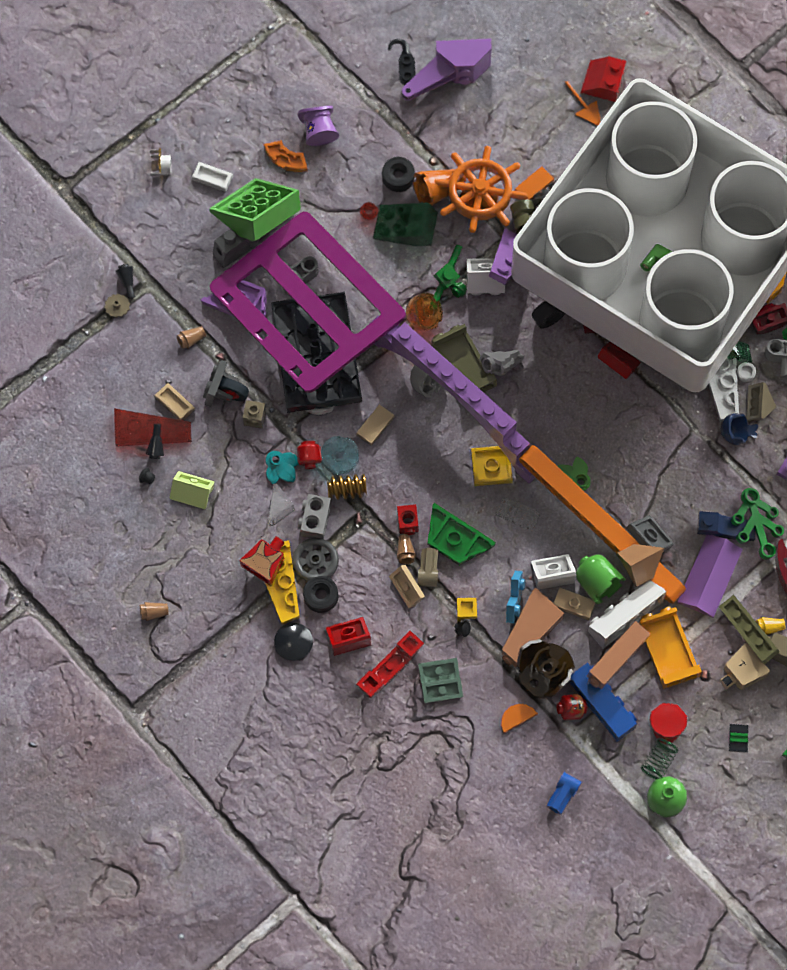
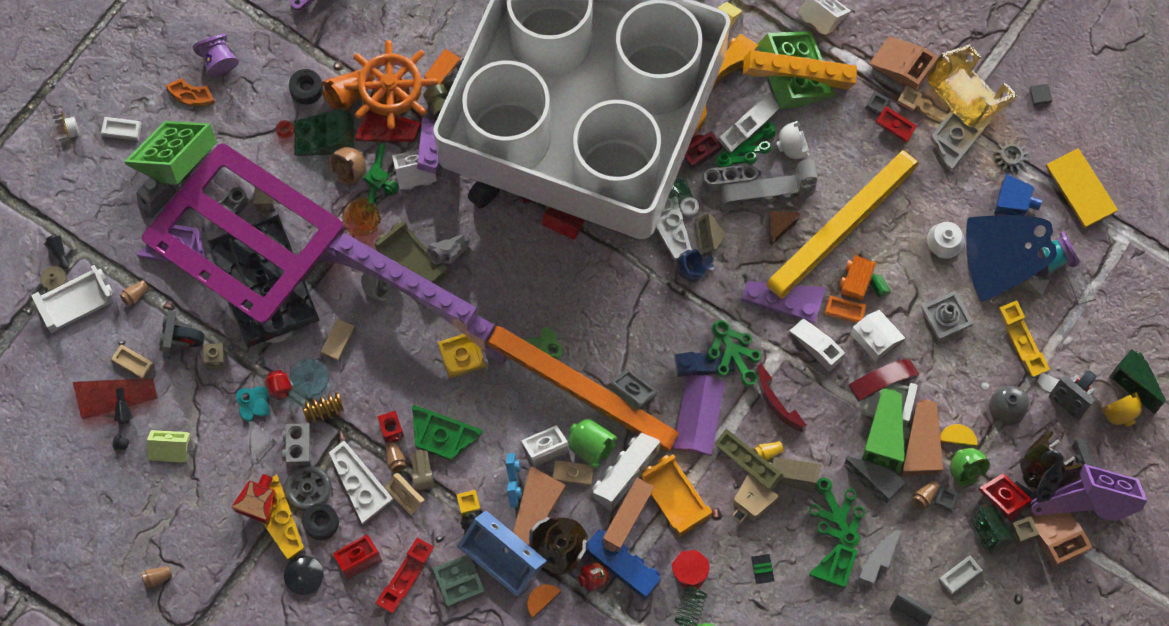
camera: 15 degrees left, 0 degrees up
medium nougat slope [617,544,664,587] -> none
bright green piece [640,244,674,271] -> none
none -> white panel [31,265,114,333]
none -> dark tan brick [254,187,276,213]
none -> medium nougat cylinder [329,147,366,186]
none -> white wing [329,441,393,525]
none -> red wing [355,110,421,142]
none -> medium blue piece [457,511,547,597]

